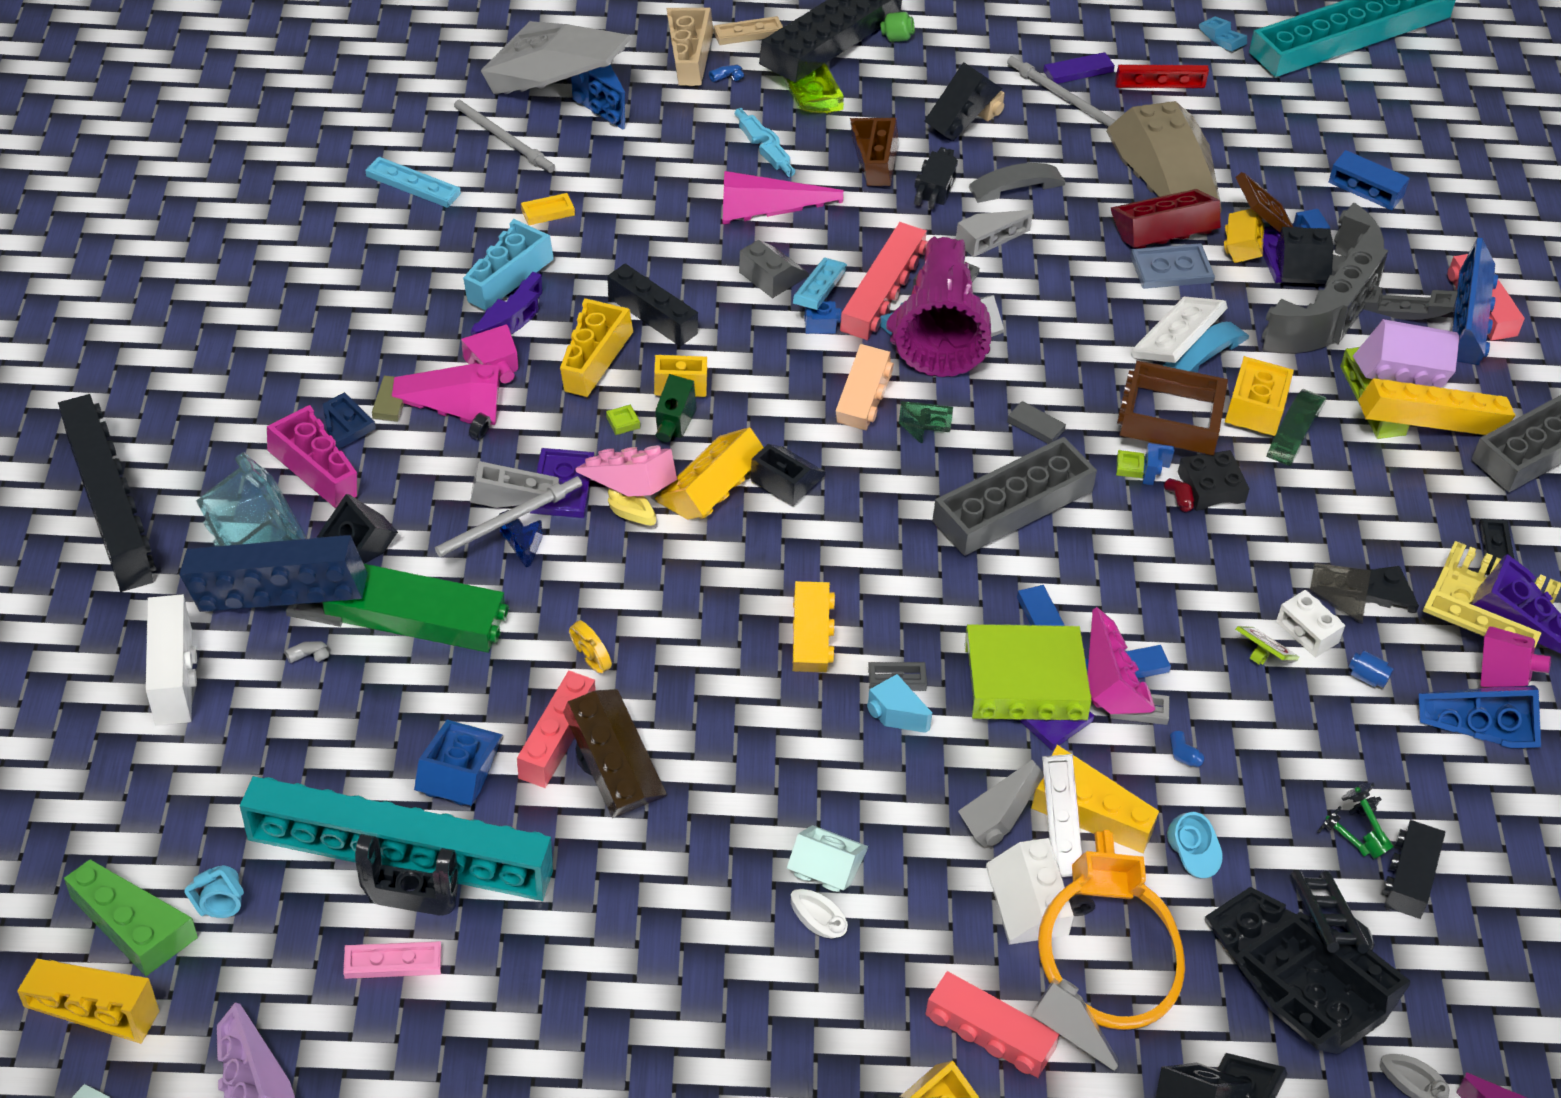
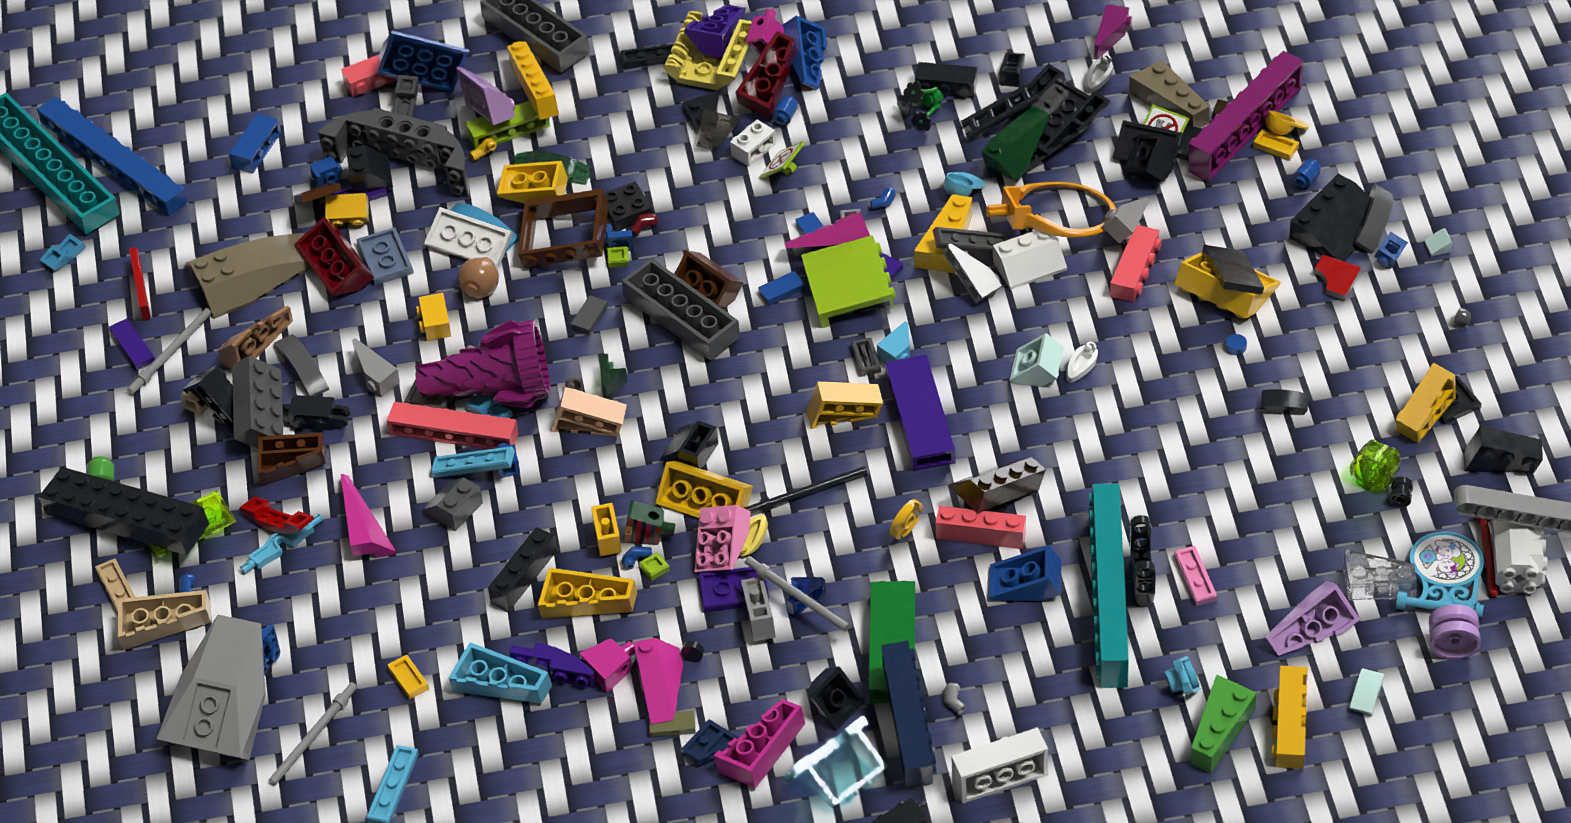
camera: 95 degrees left, 0 degrees up
none -> blue brick [37,96,187,216]
none -> medium nougat wedge [218,306,293,369]
none -> dark grey brick [232,356,283,448]
none -> red slope [239,496,314,534]
none -> yellow brick [416,293,452,341]
none -> medium nougat brick [458,257,499,299]
none -> yellow arm [468,138,497,162]
none -> dark grey hinge [565,377,583,391]
none -> blue arm [621,546,652,569]
none -> reddish brown slope [674,250,744,310]
none -> dark red wedge [736,31,796,120]
none -> black bar [744,466,868,514]
none -> dark purple brick [885,355,956,471]
none -> dark green wedge [981,105,1050,183]
none -> black slope [999,52,1025,87]

